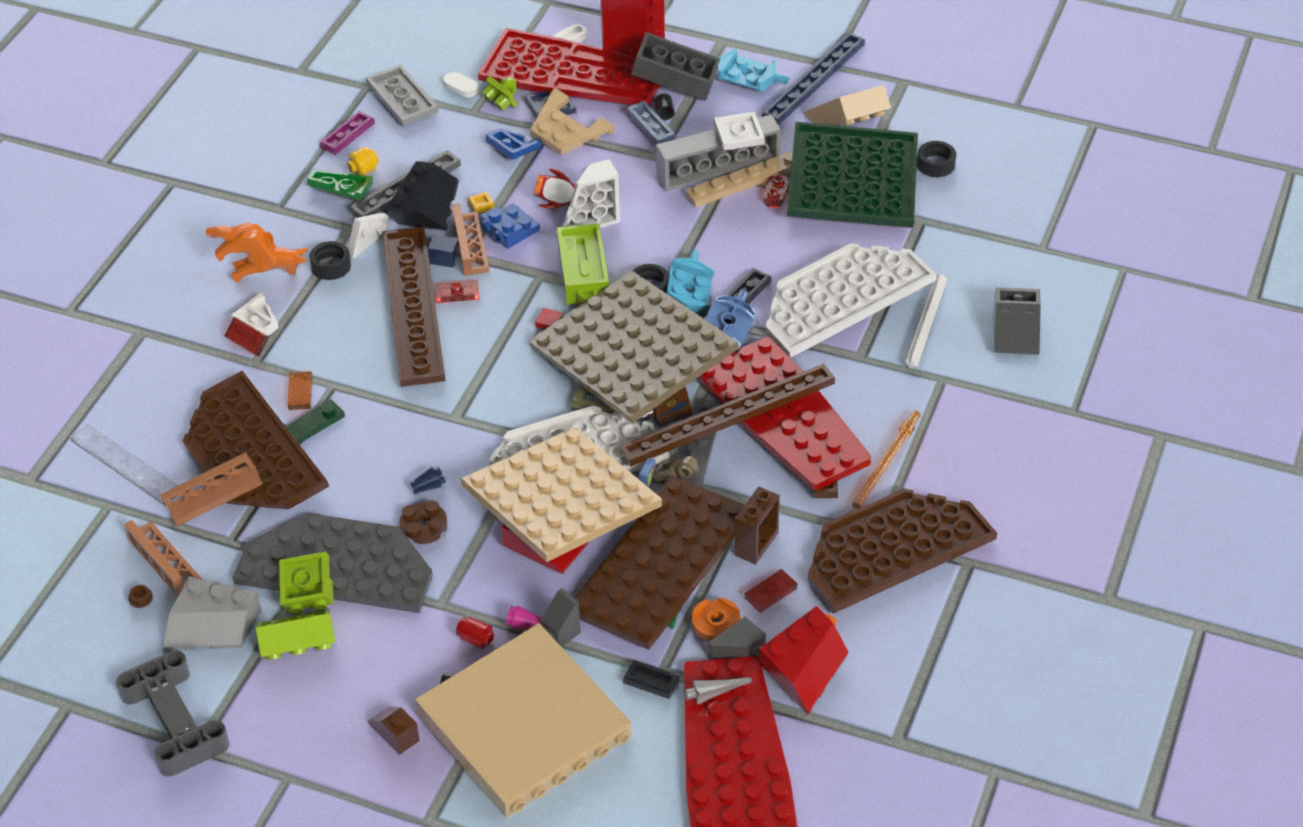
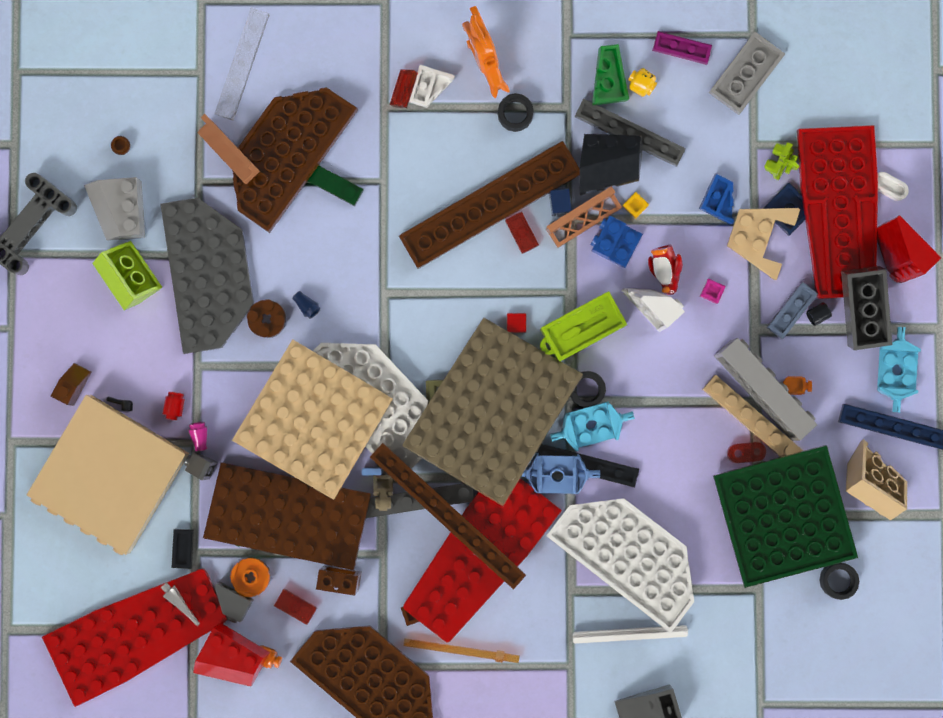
camera: 65 degrees right, 40 degrees up
nougat fence [124,520,201,596] -> none
lime plate [279,552,334,615] -> none
clear orange tile [287,371,313,410] -> none
white wing [348,212,388,259] -> none
white tile [443,72,478,98] -> none
white plate [714,112,765,150] -> none

